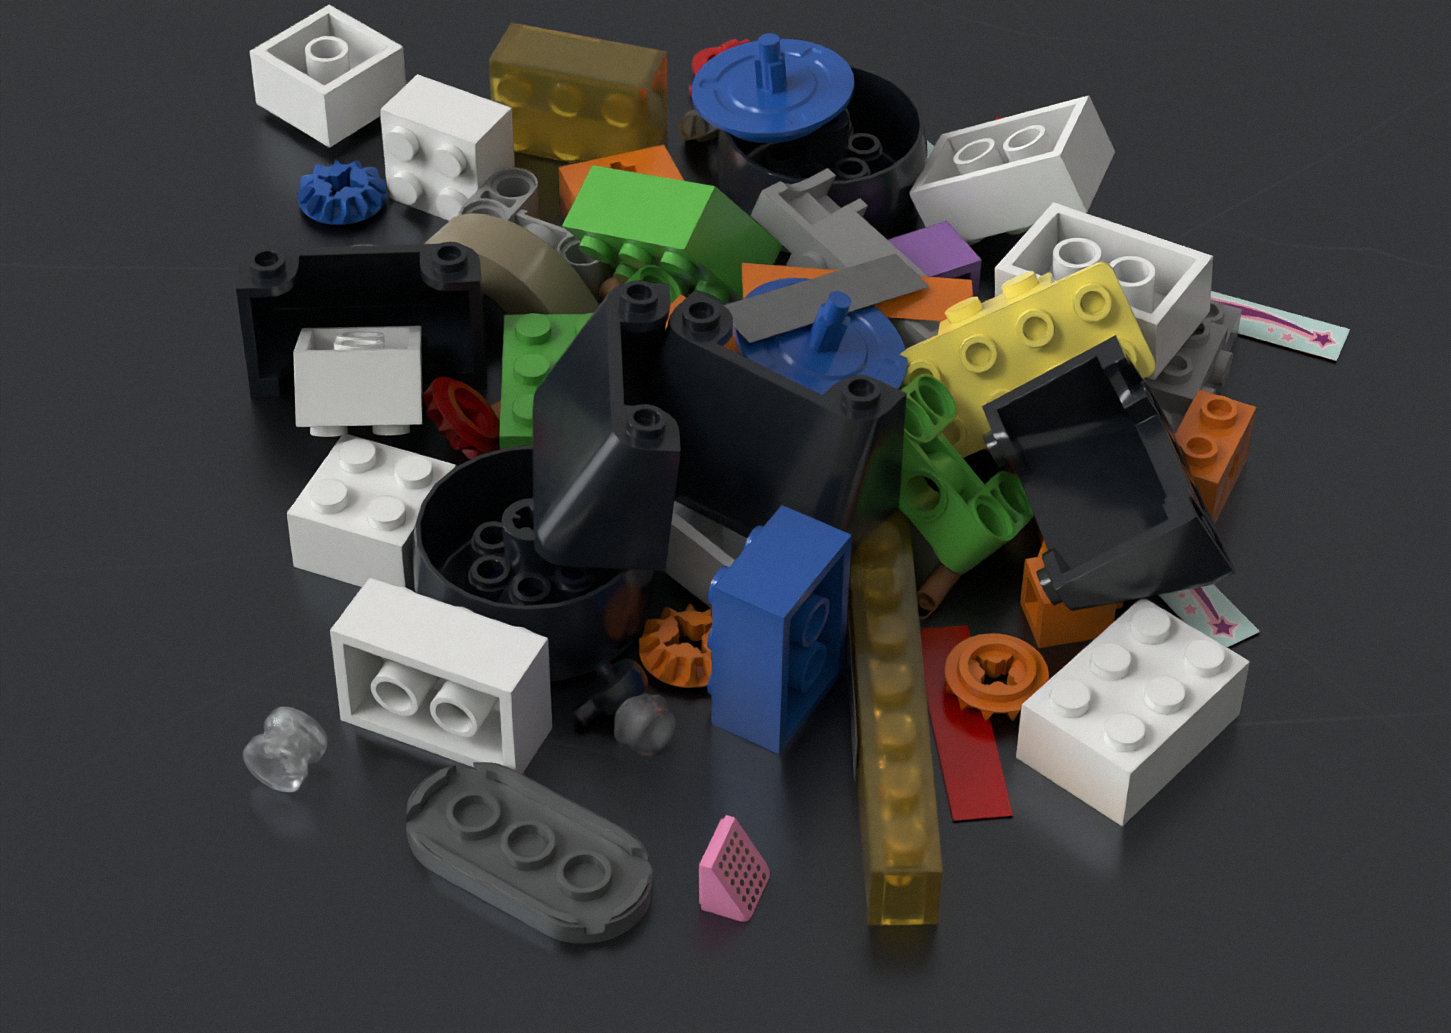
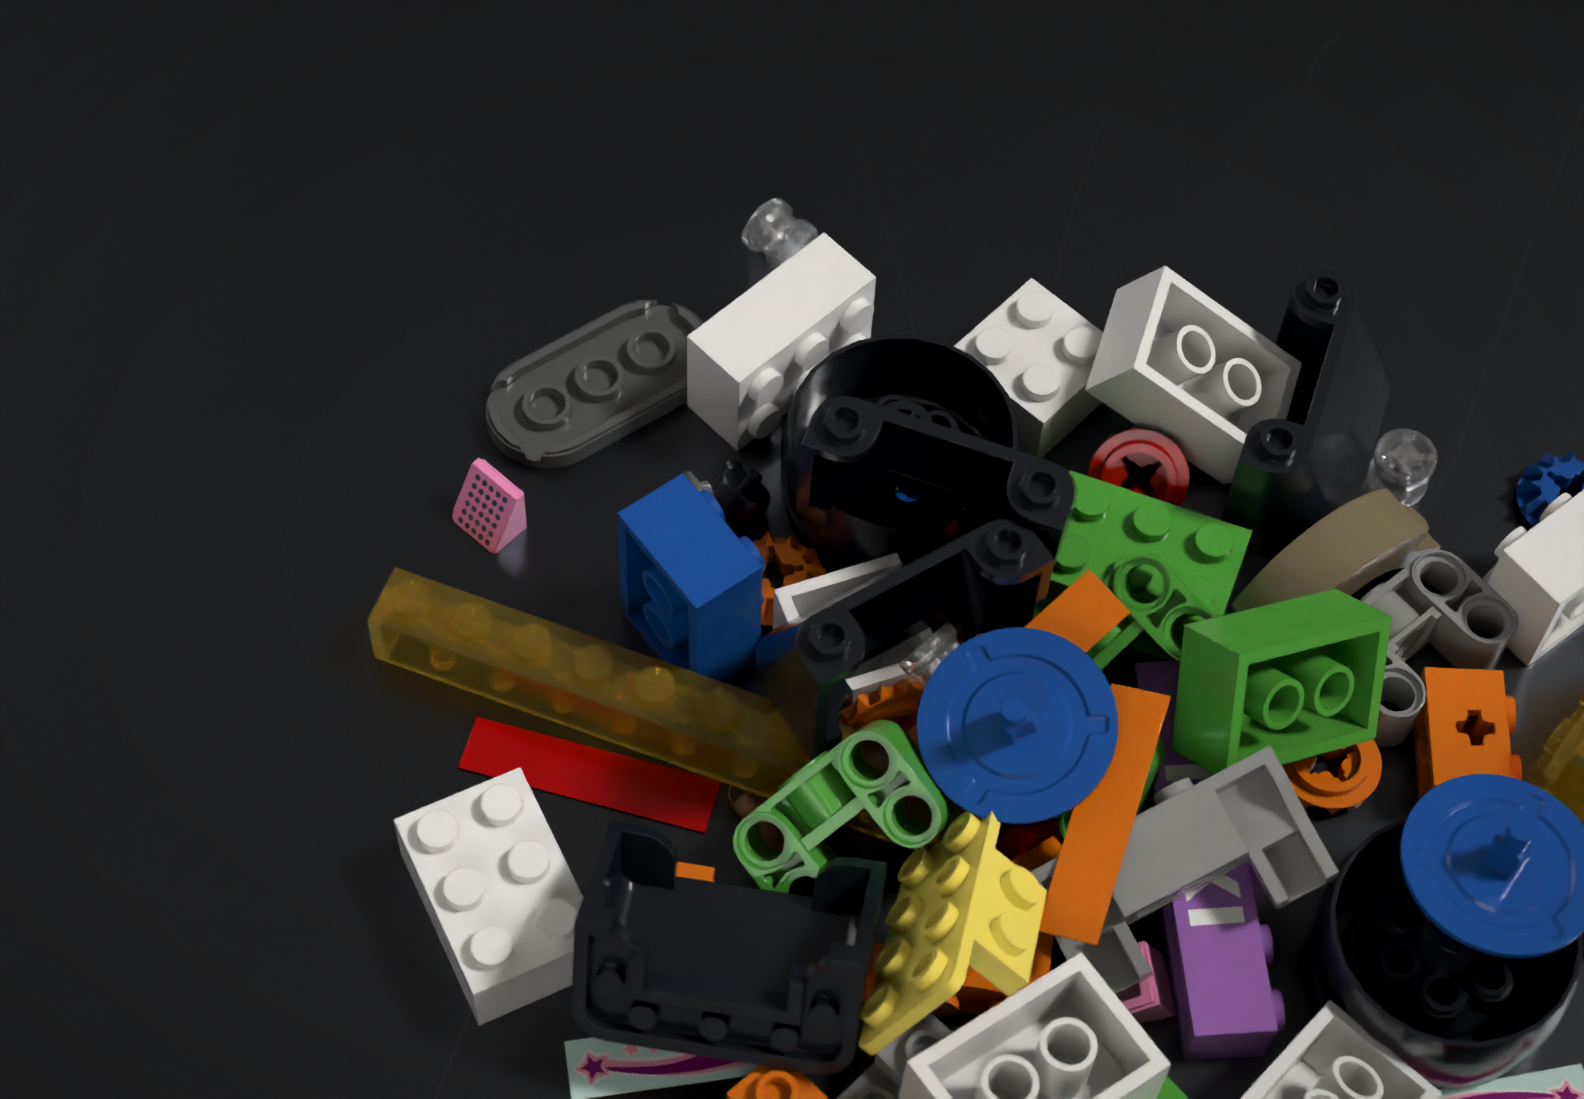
camera: 110 degrees right, 15 degrees up
flat silver sticker [723,253,929,343] -> none
orange gear [944,633,1049,721] -> none

